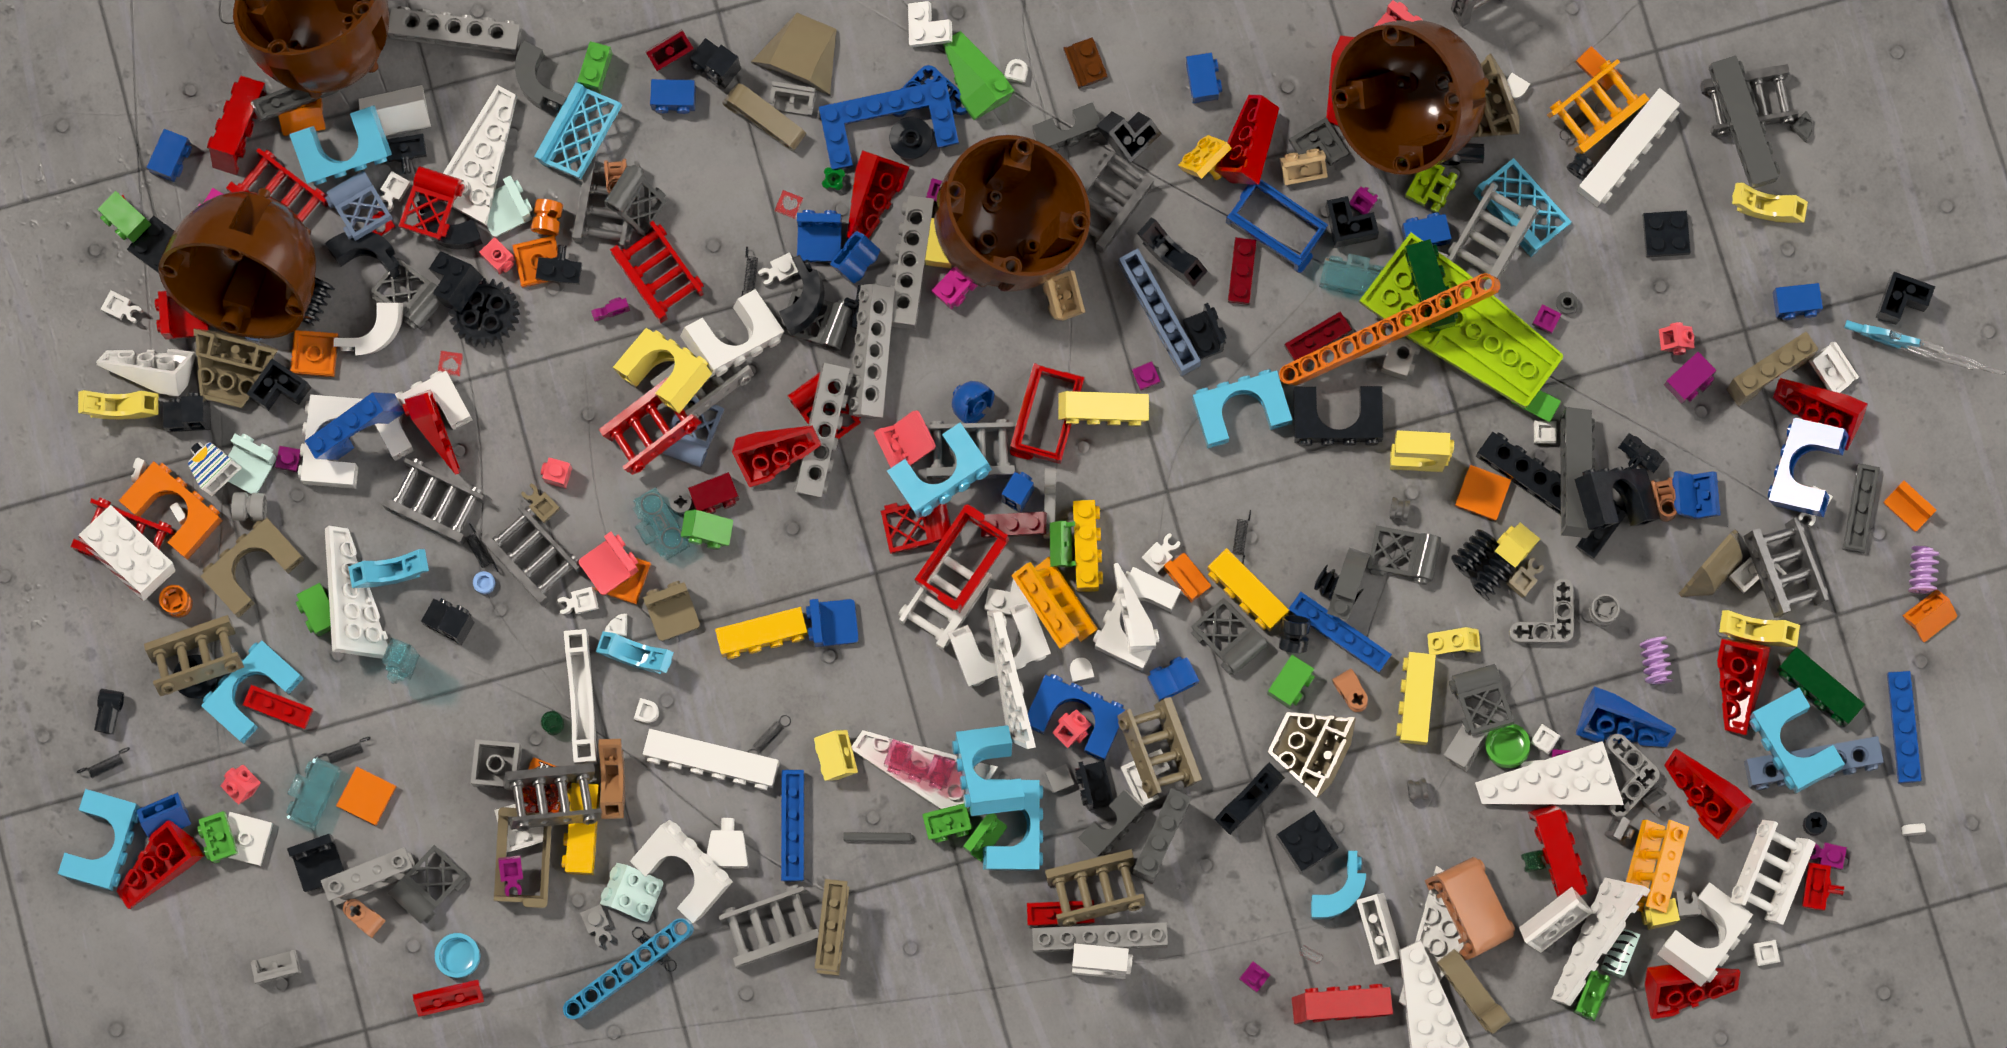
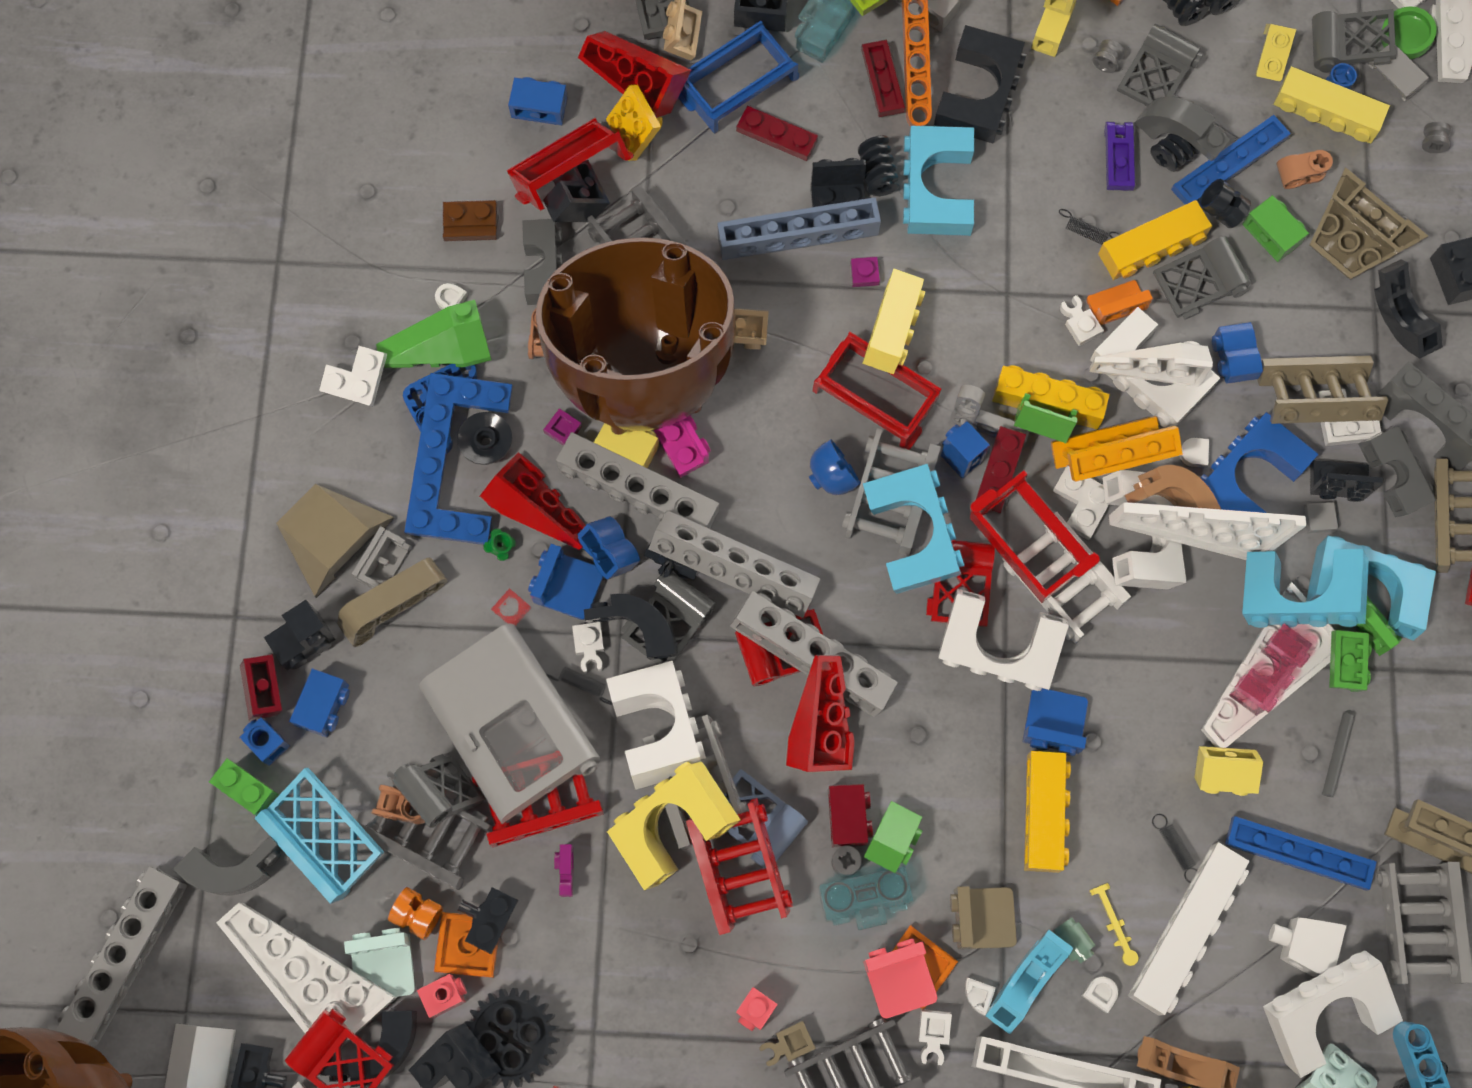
camera: 75 degrees left, 5 degrees down
coral bracket [874,410,936,468] -> none
coral brick [1052,709,1092,748] -> none
black arch [1137,217,1208,287] -> none
none -> blue brick [239,717,290,766]
none -> light grey piece [419,623,600,824]
none -> red piece [506,118,634,211]
none -> black piece [858,135,899,197]
none -> white arch [938,589,1069,691]
none -> sand green brick [1053,917,1095,964]
none -> light yellow piece [1089,883,1138,966]
none -> dark purple plate [1104,122,1135,191]
none -> medium nougat arch [1124,465,1221,510]
none -> blue wheel [1326,63,1357,89]

